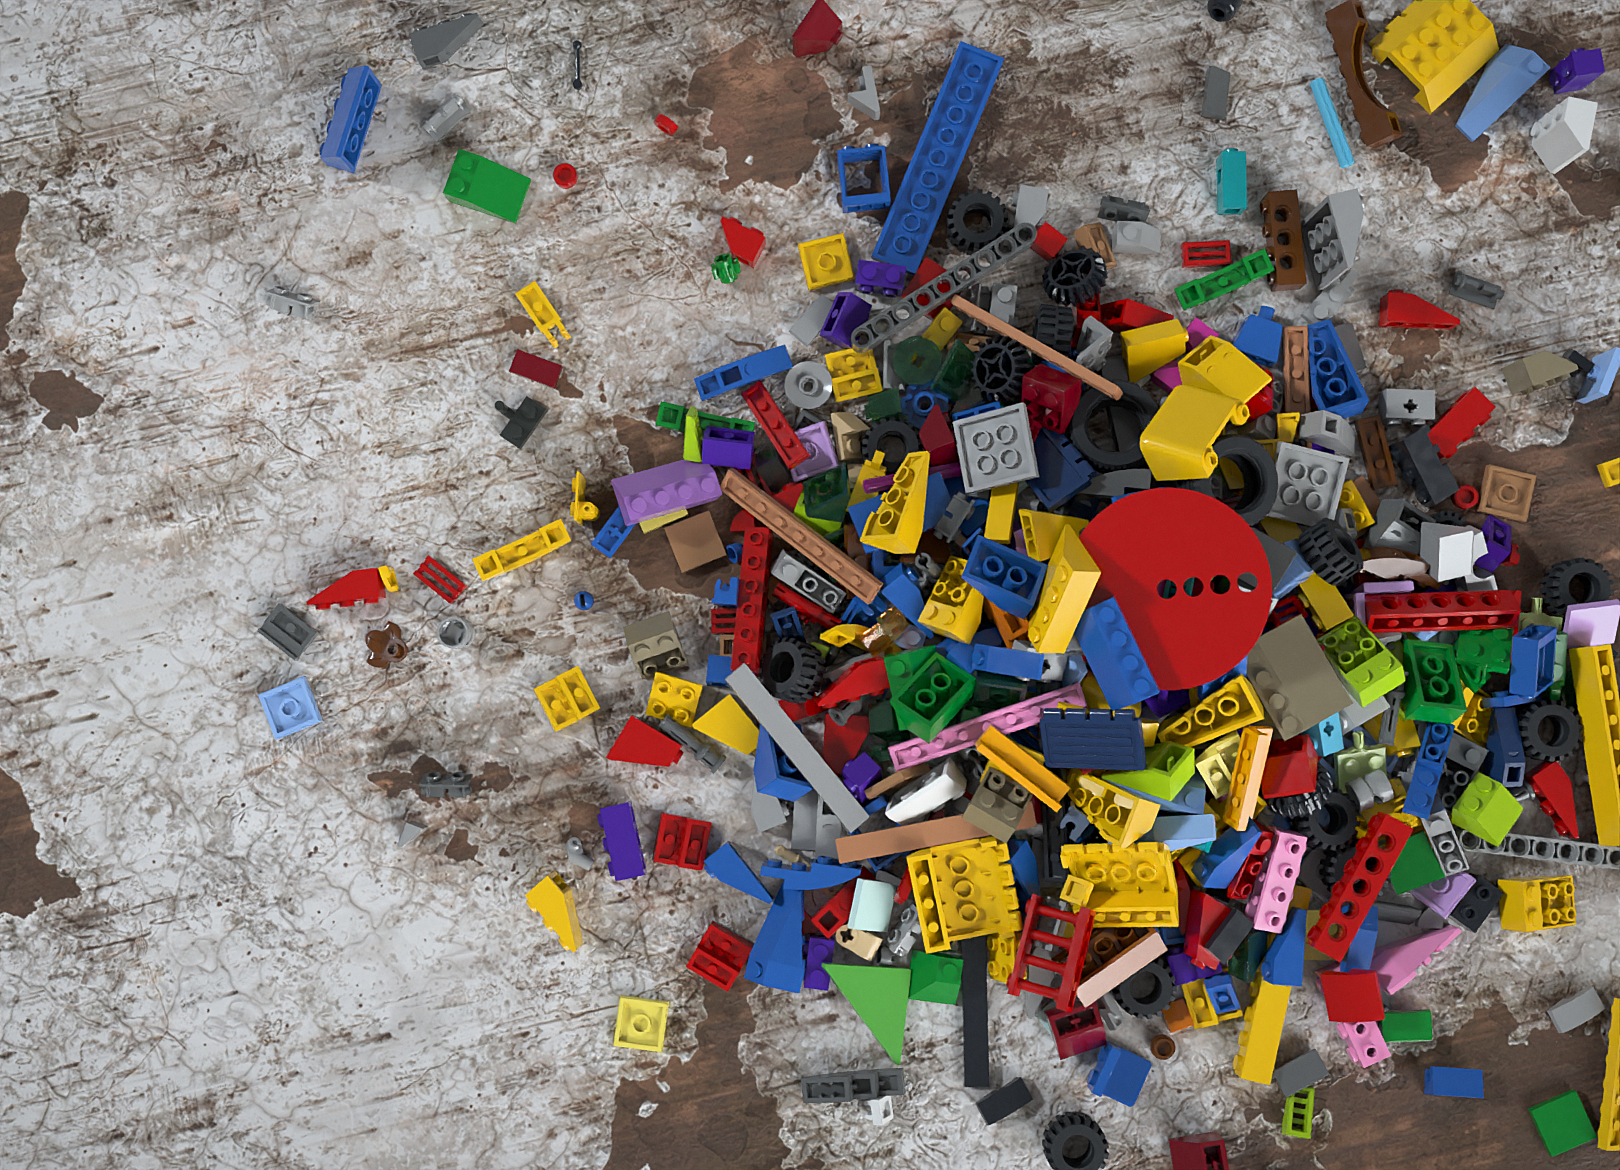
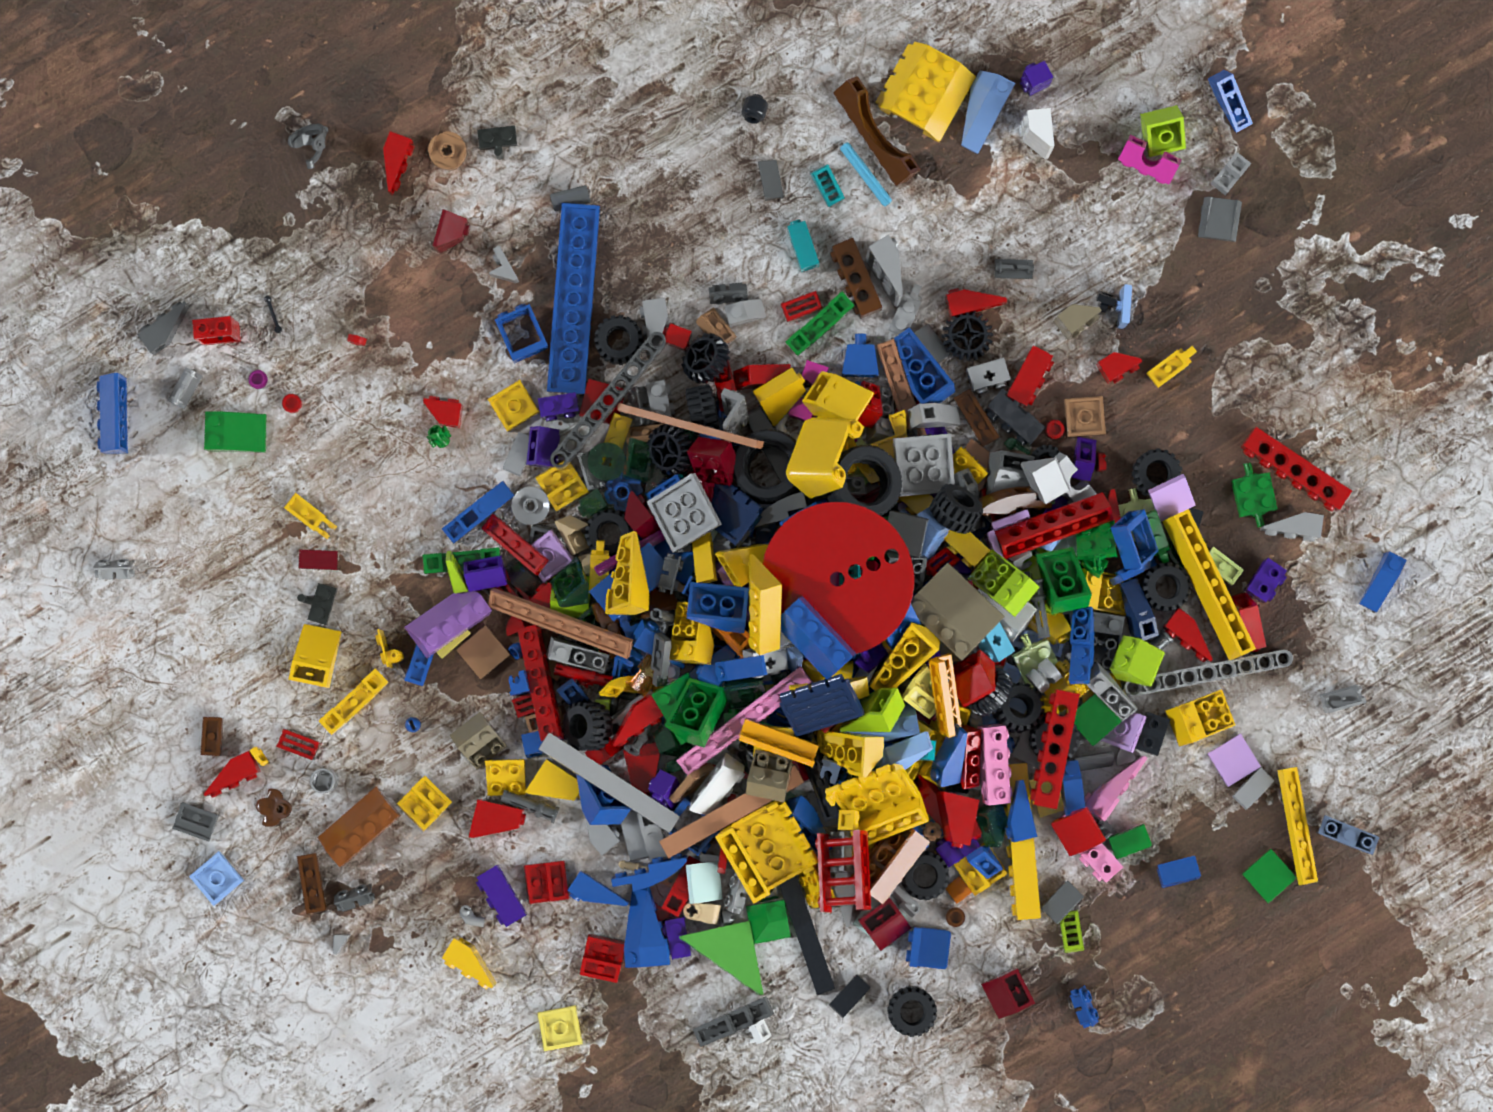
camera: 20 degrees left, 0 degrees up
black tile [1204,907,1254,965] -> none
none -> red window [192,316,241,346]
none -> reddish brown plate [200,717,224,756]
none -> magenta plate [248,370,268,389]
none -> yellow slope [288,624,342,688]
none -> reddish brown plate [297,853,327,914]
none -> dark orange slope [317,786,401,867]
none -> dark grey slope [550,185,591,211]
none -> dark grey hinge [651,632,672,687]
none -> teal slope [810,164,845,207]
none -> medium nougat plate [923,822,942,841]
none -> black gear [942,311,993,361]
none -> clear green hand [1004,438,1031,455]
none -> red slope [1096,352,1143,384]
none -> lavender tile [1207,734,1261,787]

